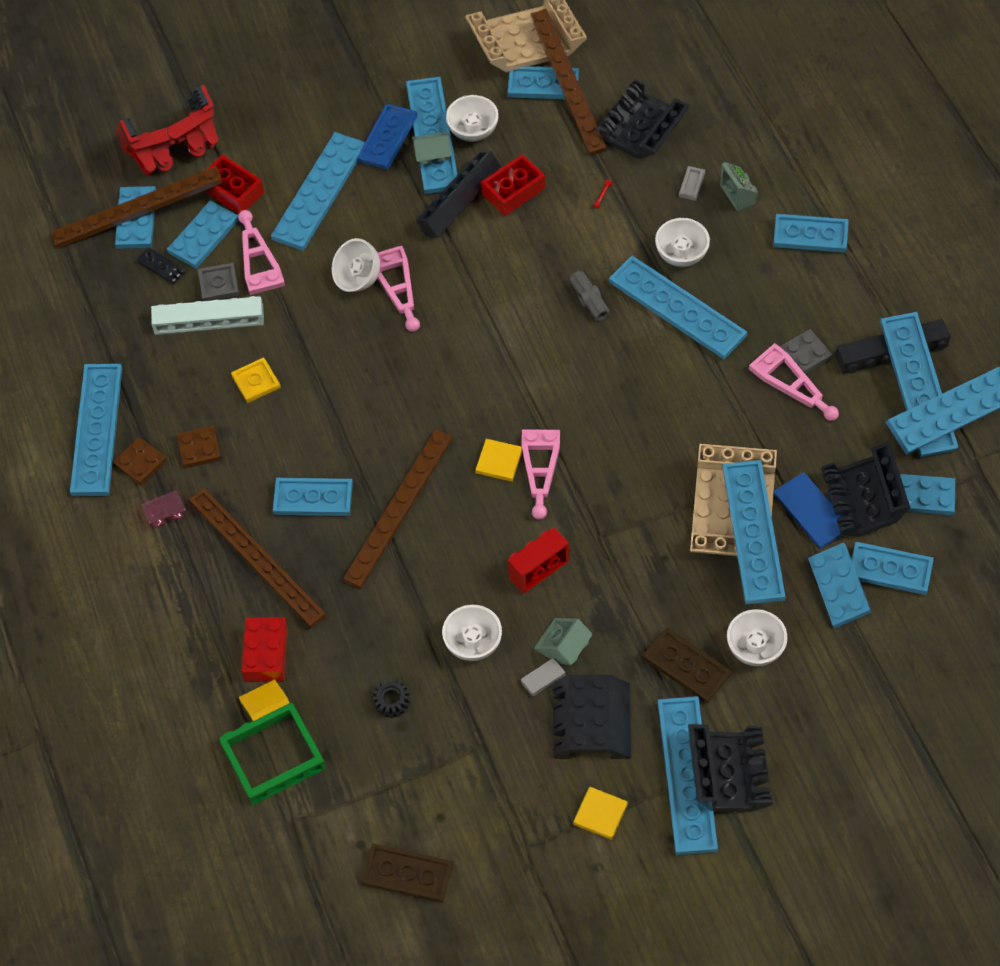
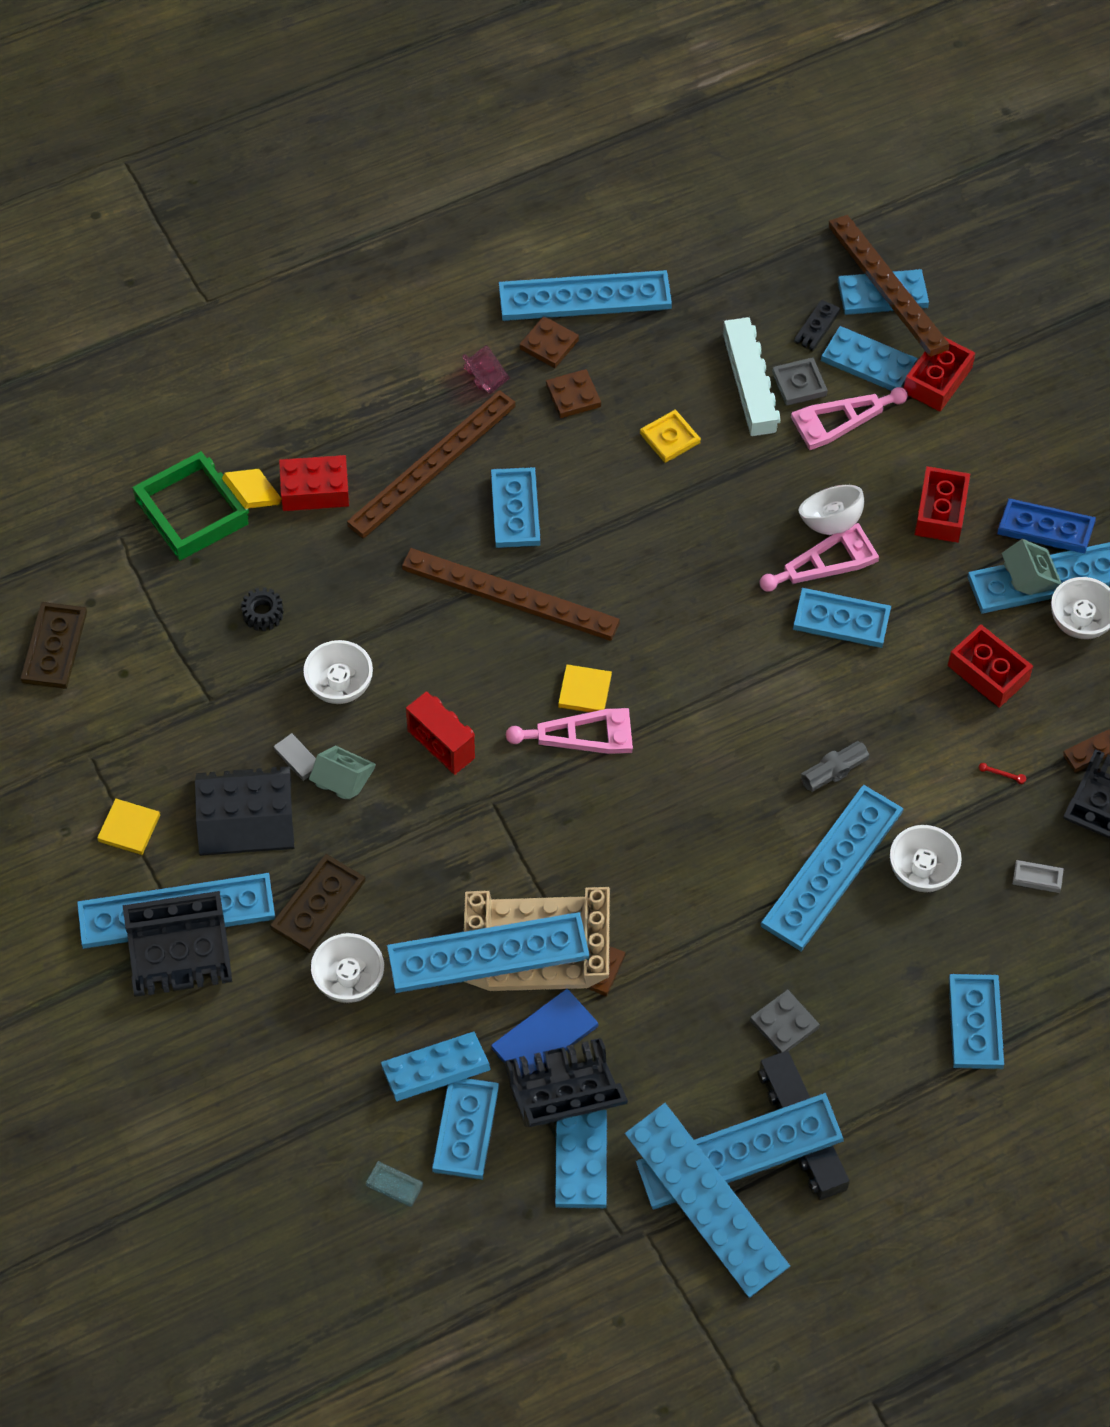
camera: 80 degrees right, 0 degrees up
red container [115,85,218,175] -> none
dark azure plate [271,132,365,251] -> none
black brick [416,150,501,237] -> none
sand green slope [720,162,758,211] -> none
bright pink plate [749,343,839,421] -> none
none -> clear light blue plate [366,1161,423,1207]
none -> dark azure plate [793,588,891,648]
none -> red brick [915,466,970,543]

